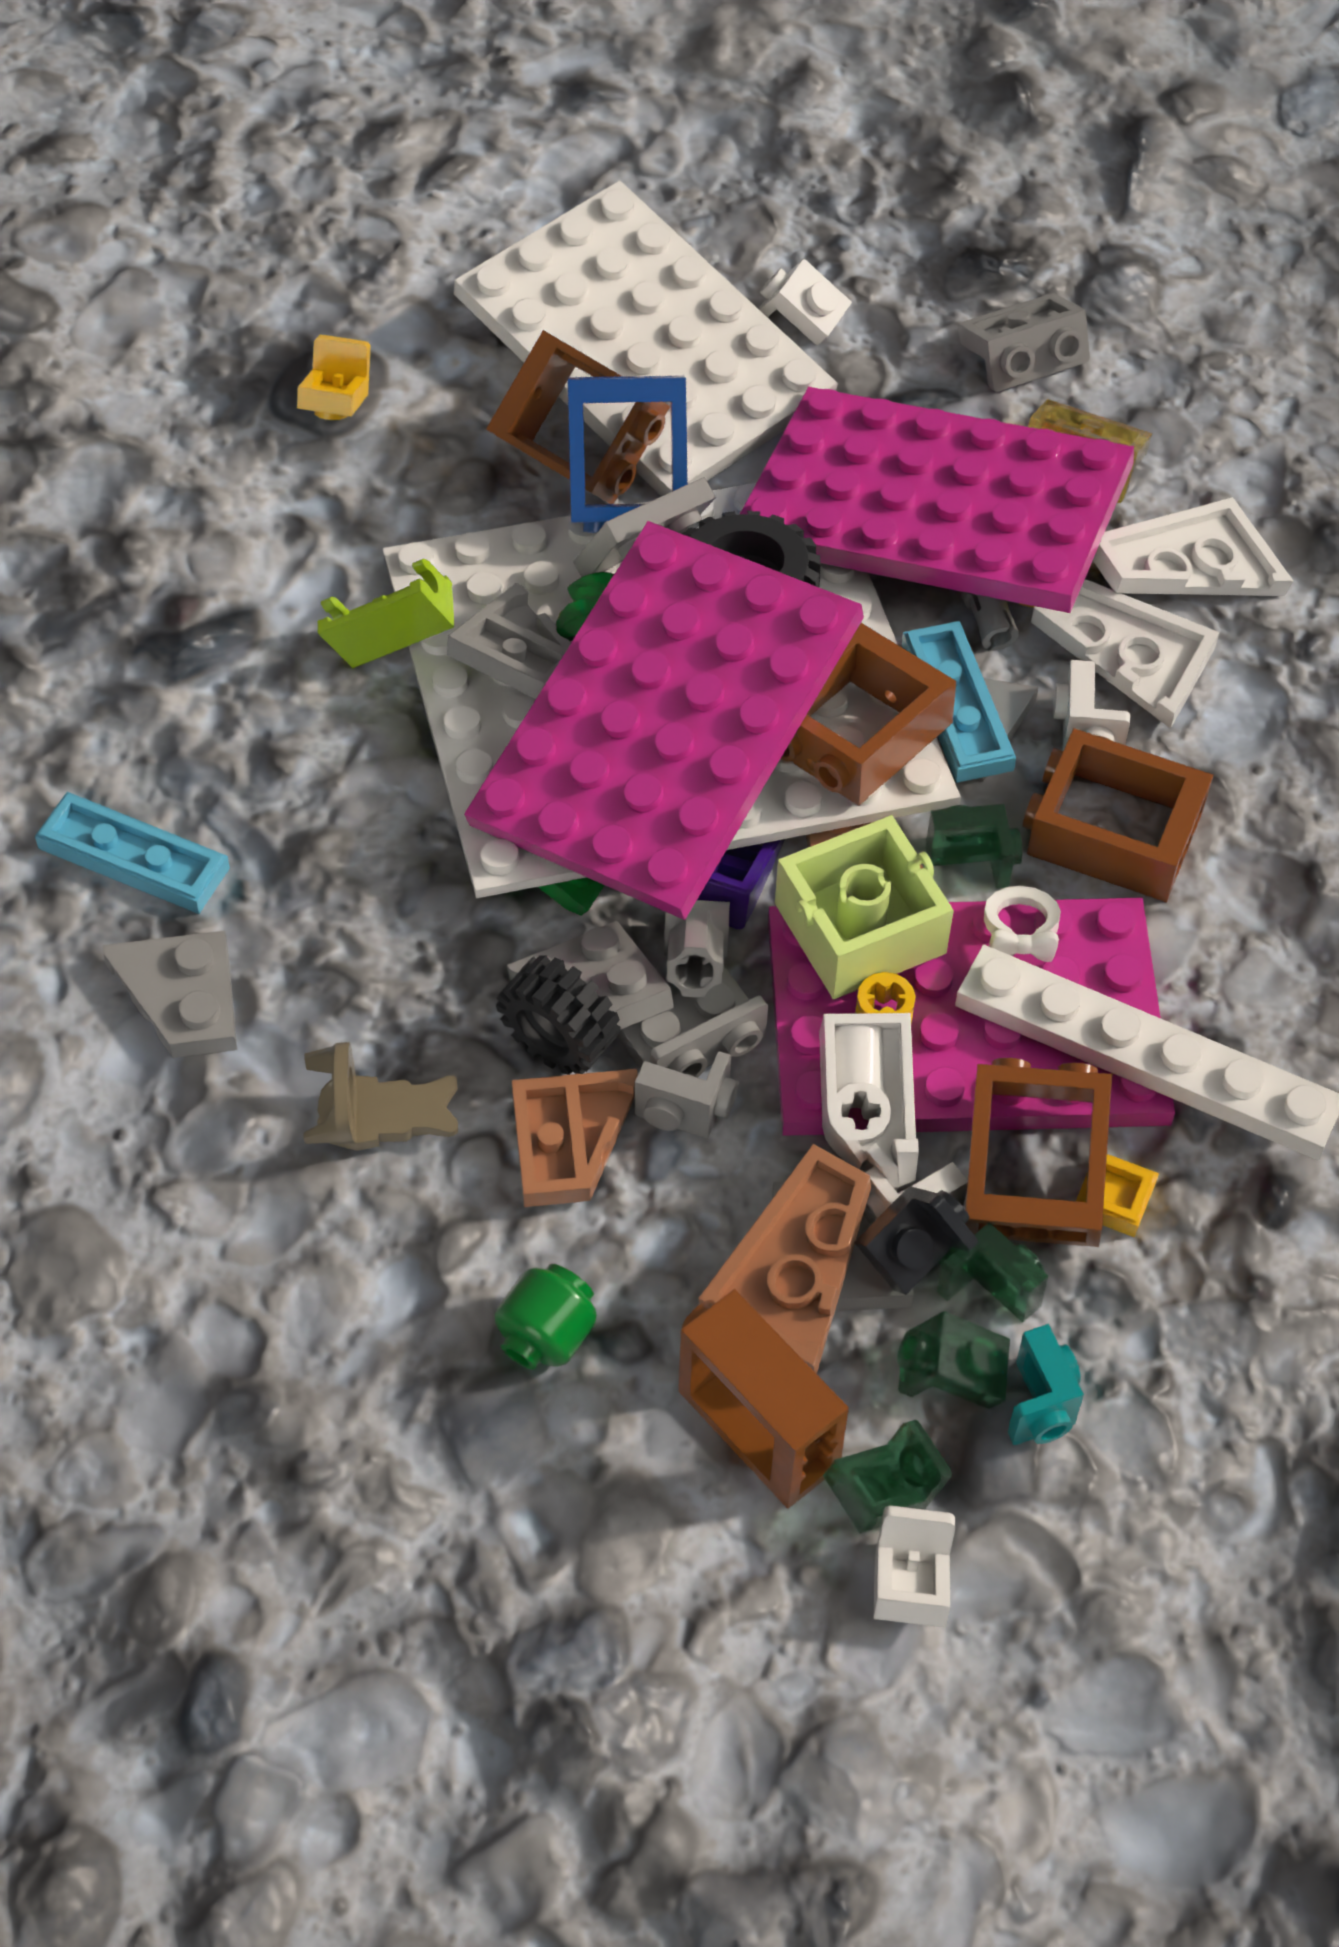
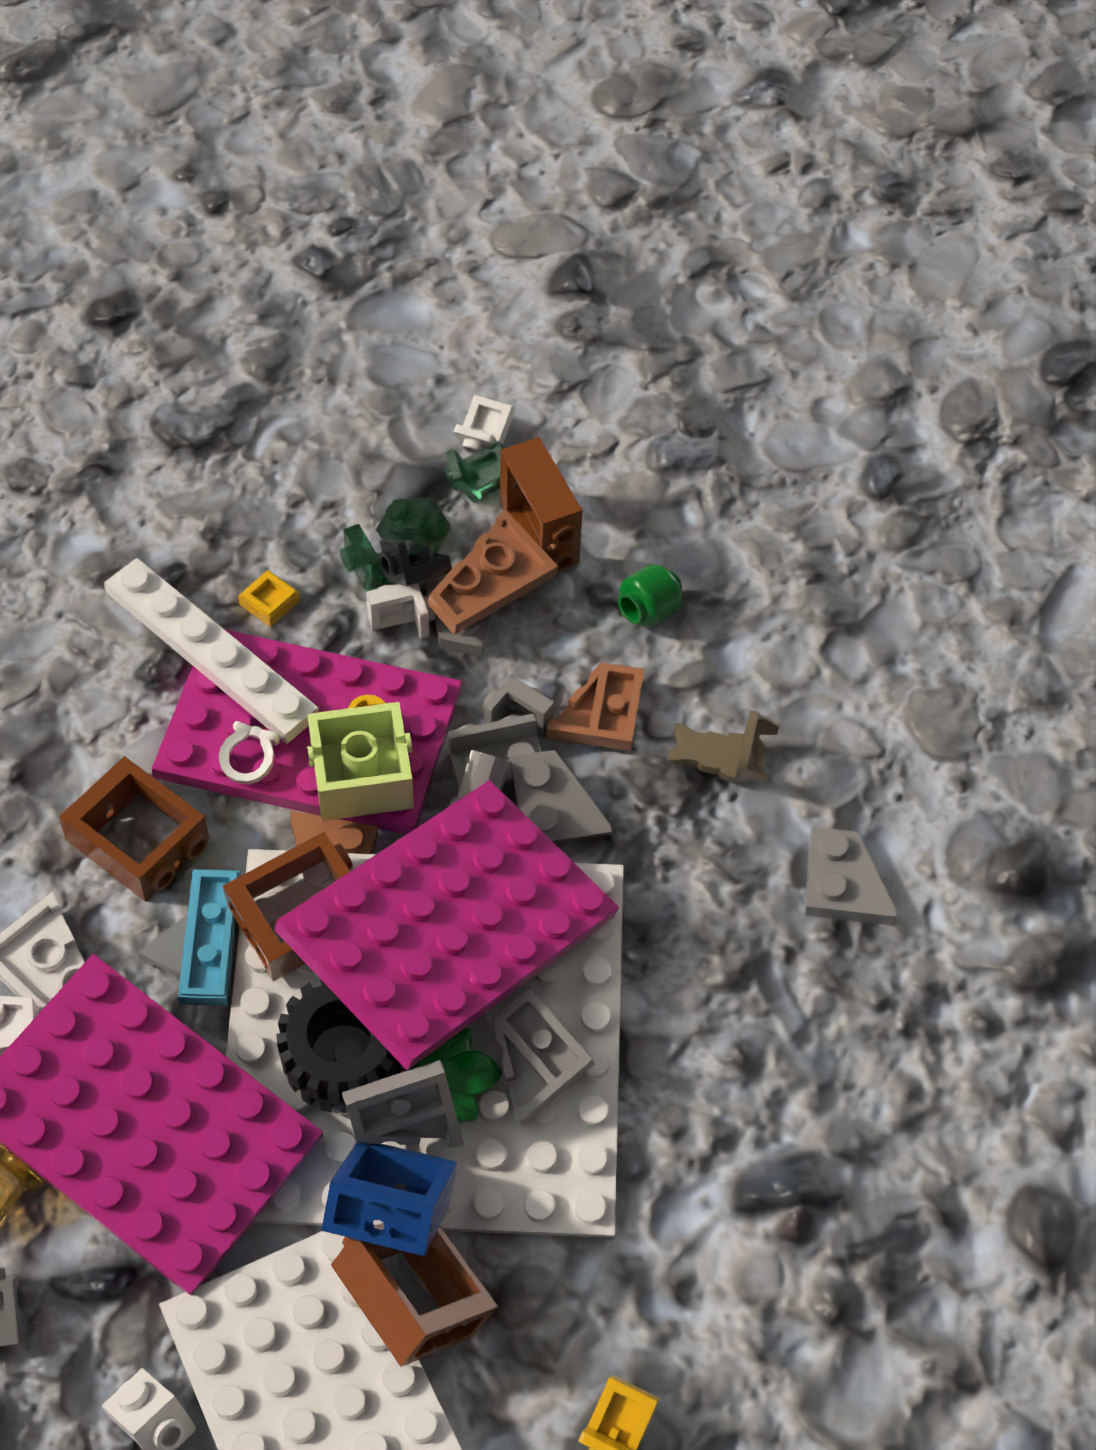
camera: 165 degrees left, 0 degrees up
medium azure tile [35,792,230,914] -> none
lime hinge [317,559,455,668] -> none
black tyre [496,955,621,1075] -> none
white piece [819,1013,919,1192] -> none
clear green bracket [925,804,1023,889] -> none
dark orange window [965,1058,1112,1247] -> none
teal bracket [1007,1323,1084,1445] -> none
white bracket [1053,660,1130,751] -> none

